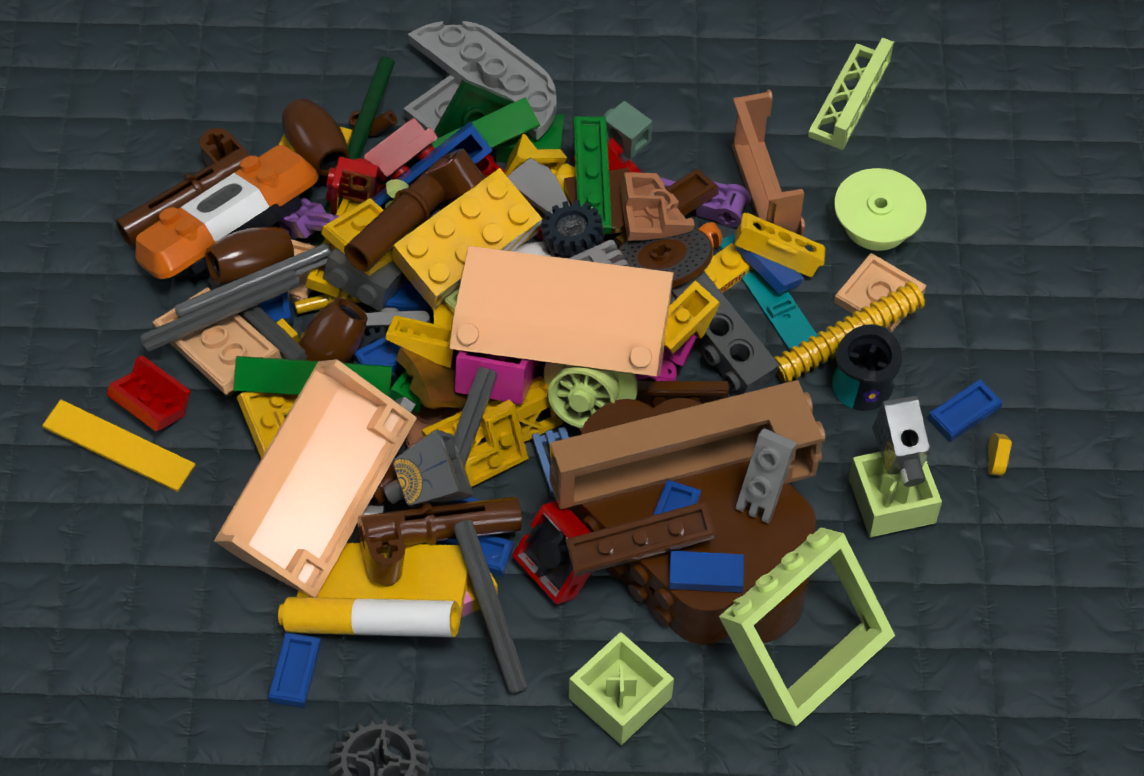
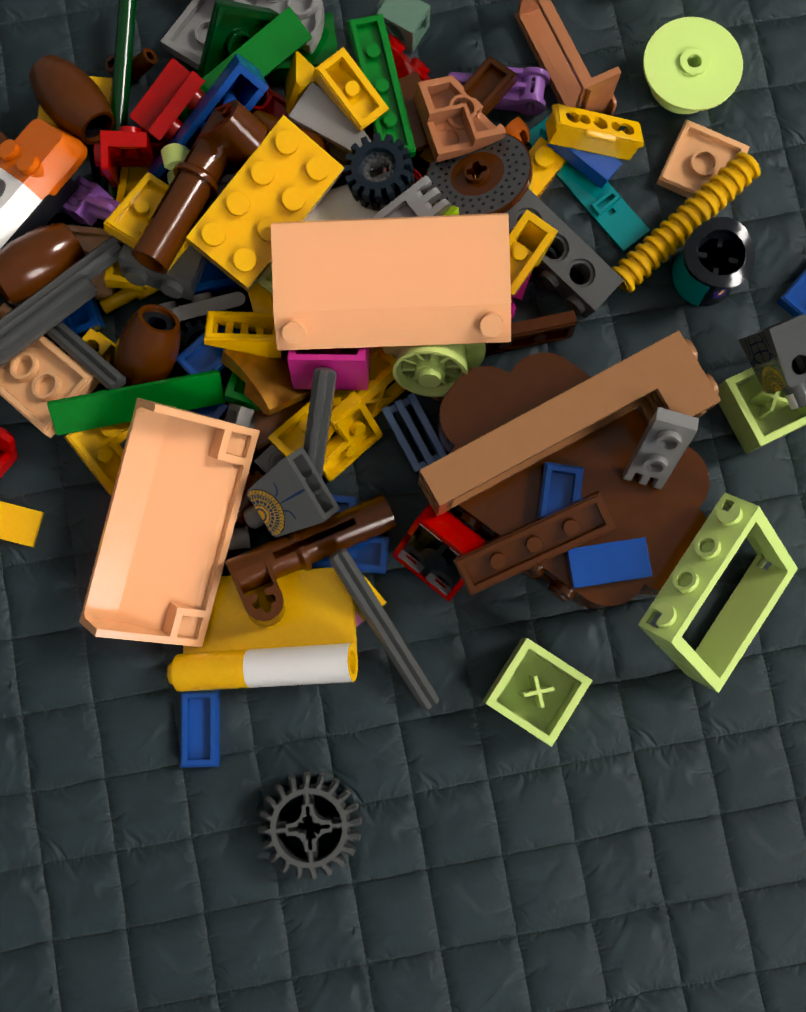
camera: 10 degrees left, 25 degrees up
none -> yellow slope [312,47,389,132]

